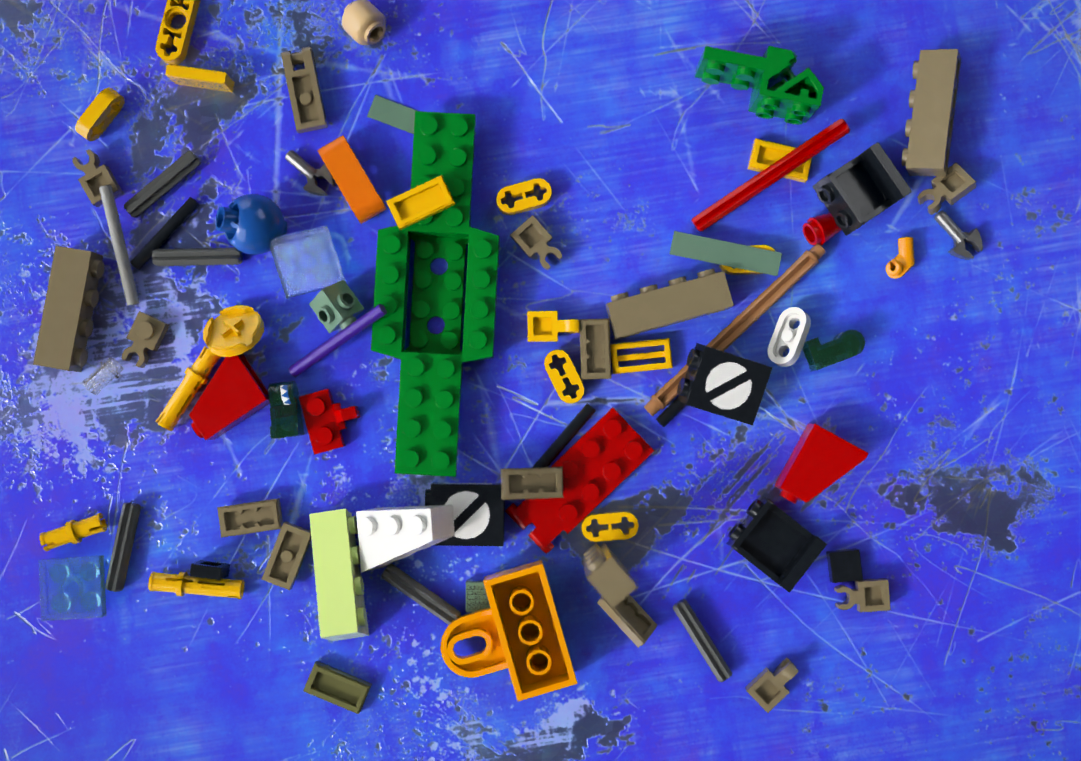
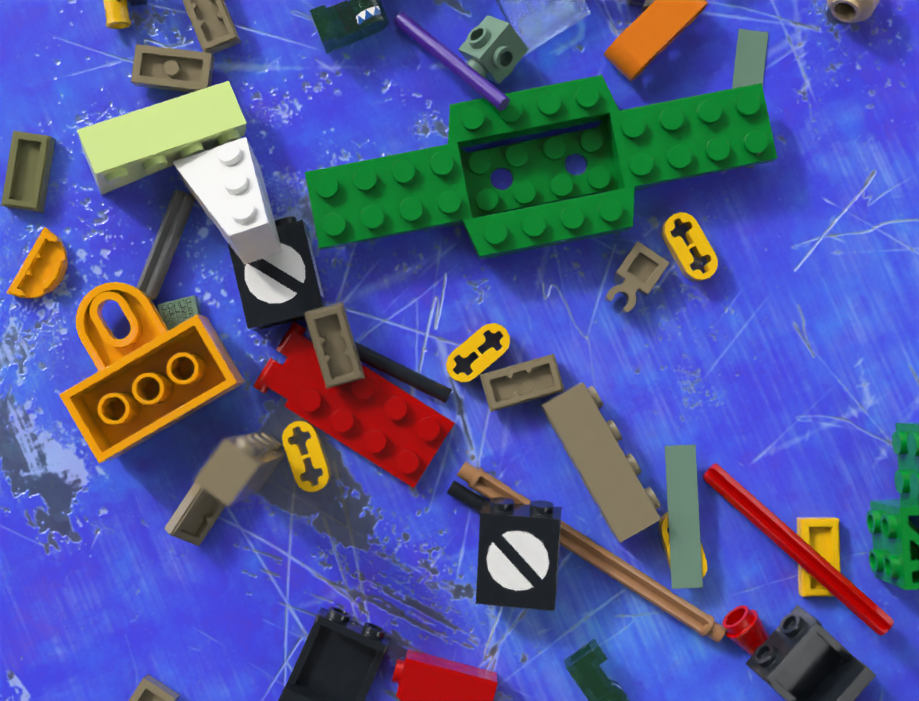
camera: 70 degrees right, 0 degrees up
red hinge [299,389,360,455] -> none
yellow tile [386,175,455,230] -> none
yellow plate [527,311,579,342] -> none
yellow tile [610,338,673,374] -> none
dark grey axle [673,599,732,682] -> none
white plate [767,307,811,367] -> none
none -> light orange tile [6,227,68,299]

